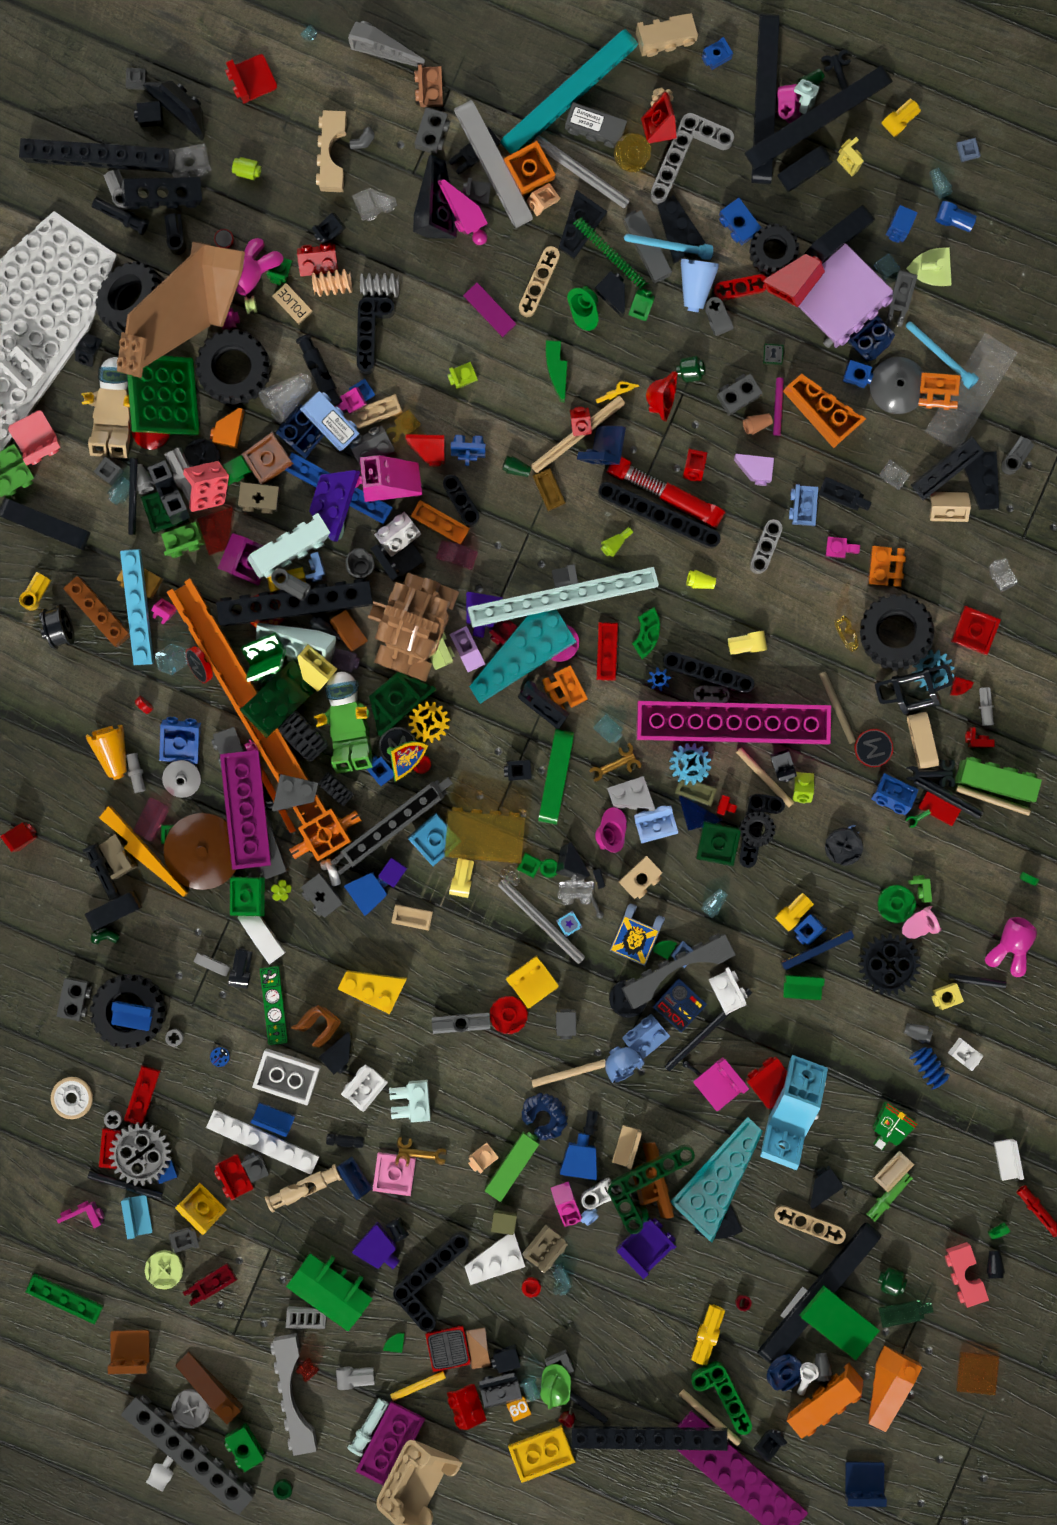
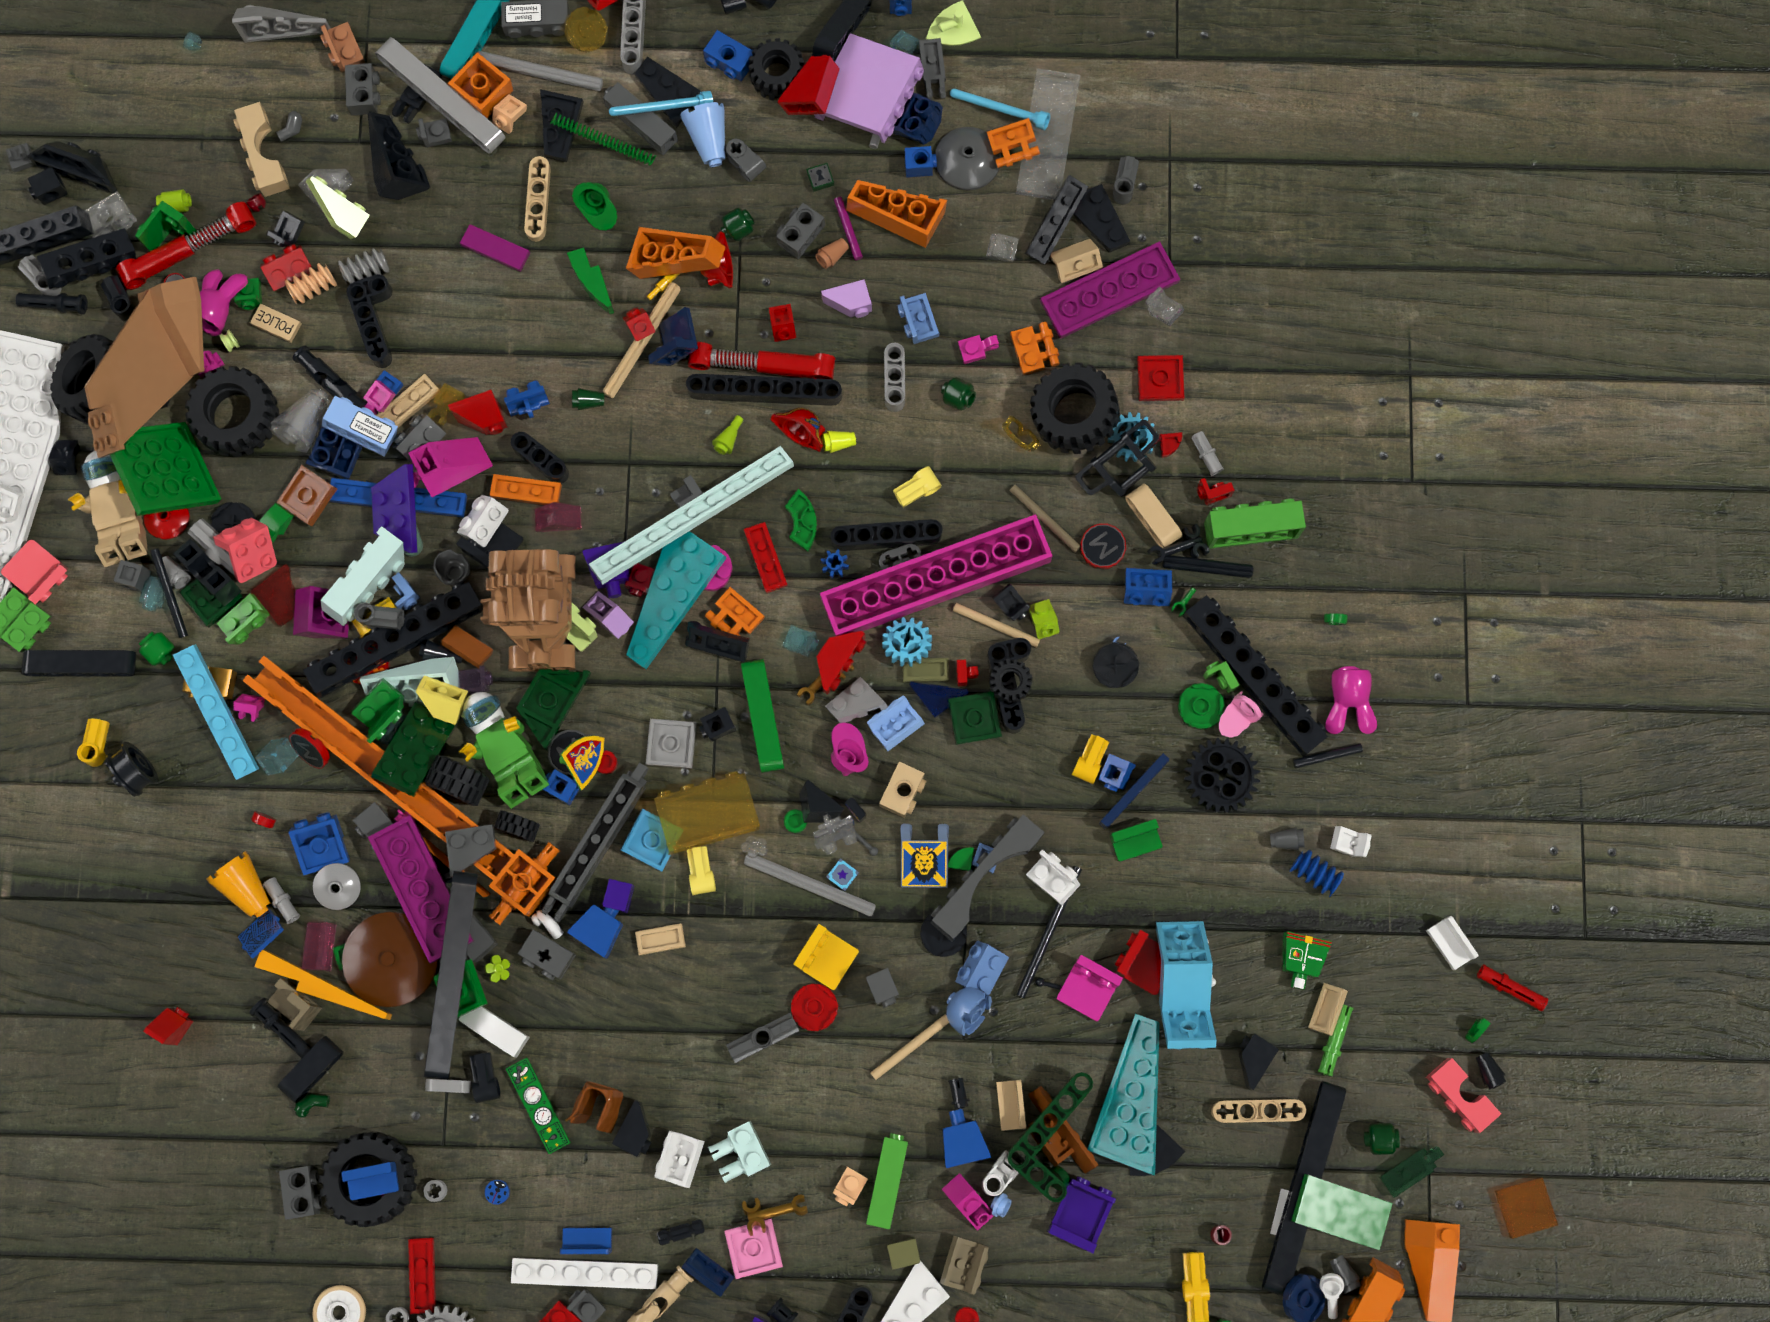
camera: 20 degrees left, 10 degrees down
dark orange brick [63,576,130,647] -> none
orange slope [210,408,245,449] -> none
red bracket [225,54,277,104] -> none
dark tan brick [238,482,281,514] -> none
white brick [252,1049,321,1105] -> none
yellow wedge [338,970,407,1014] -> none
yellow gear [409,701,450,743] -> none
dark pink slope [437,180,488,245] -> none
lime bracket [447,362,478,389] -> none
green tile [517,852,542,878] -> none
dark blue piece [522,1093,568,1141] -> none
pearl gold tile [533,468,565,511] -> none
clear light blue bracket [553,1263,572,1296] -> none
black slope [594,271,625,318] -> none
green bracket [628,289,655,321] -> none
tile [653,978,707,1032] -> none
clear light blue cone [701,889,728,918] -> none
red beam [713,274,767,301] -> none
black hinge [818,477,872,511] -> none
red tile [918,791,961,826] -> none
light yellow brick [931,983,964,1010] -> none
tan bar [956,784,1031,816] -> none
none -> red piece [116,202,256,290]
none -> green bracket [135,201,197,252]
none -> green head [139,631,175,666]
none -> blue piece [238,908,284,958]
none -> dark red hinge [246,193,266,212]
none -> slope [306,176,370,239]
none -> black beam [424,871,478,1080]
none -> orange wedge [626,227,725,279]
none -> light grey tile [646,719,697,769]
none -> red hat [770,408,825,452]
none -> red slope [816,631,867,695]
none -> dark green head [941,377,976,411]
none -> magenta plate [1040,241,1180,339]
none -> black brick [1183,595,1328,757]

